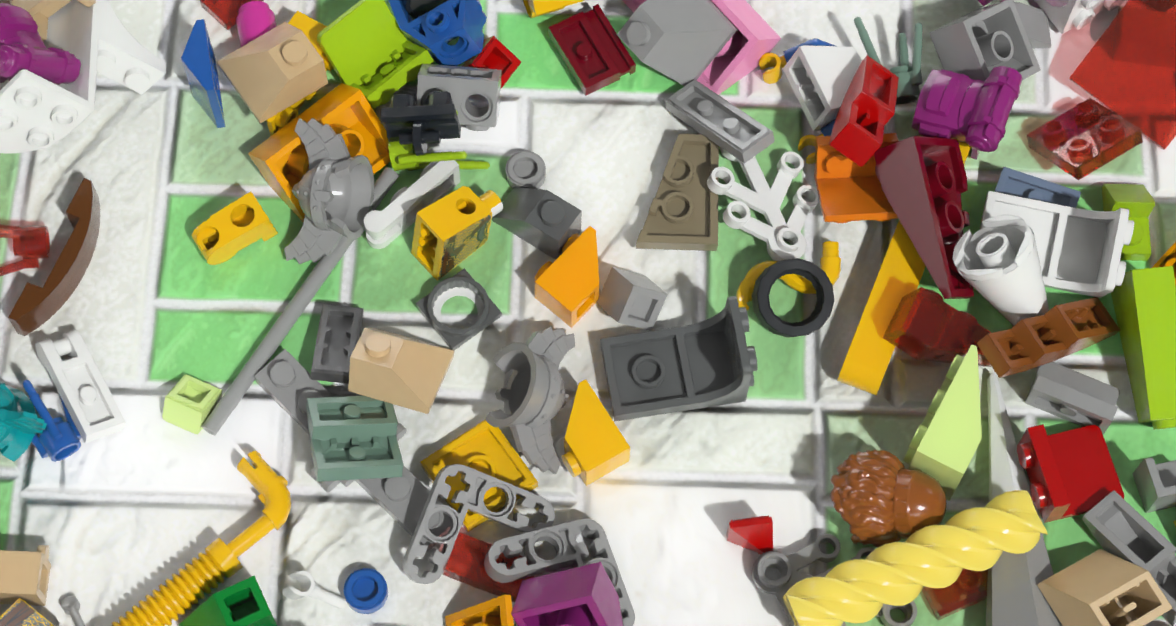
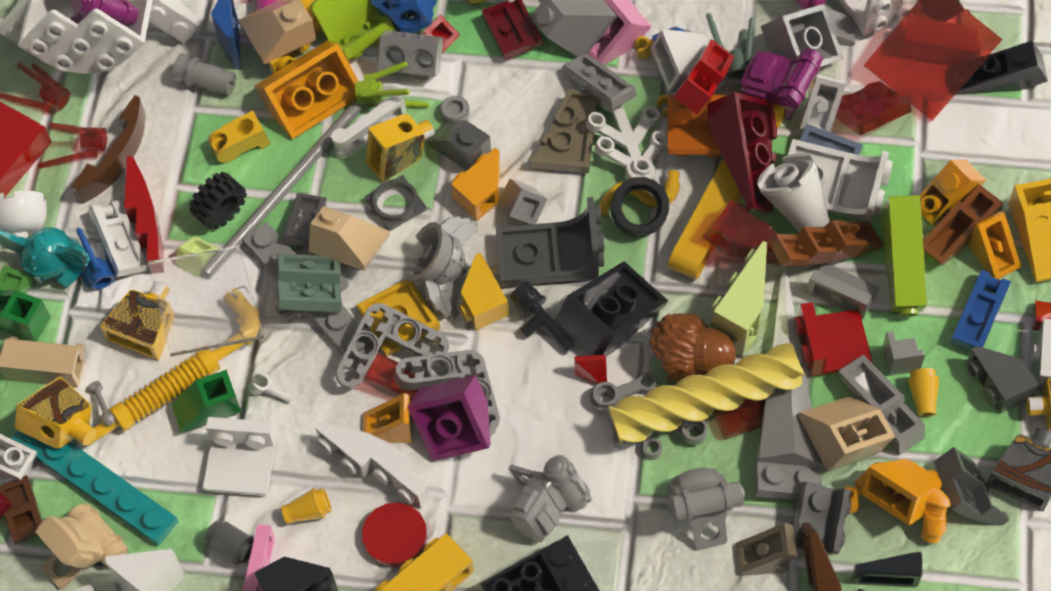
camera: 10 degrees right, 5 degrees down
light grey helmet [284,118,374,264] -> none
blue tile [344,568,388,614] -> none
black hips [381,91,461,156] -> none
lime slope [1102,184,1155,261] -> none
none -> torso [100,282,174,361]
none -> red slope [124,156,164,275]
none -> clear piece [148,245,264,357]
none -> light grey axle [172,53,236,96]
none -> black tyre [189,172,247,230]
none -> black piece [510,281,575,354]
none -> black slope [555,261,669,357]
none -> white slope [800,75,846,132]

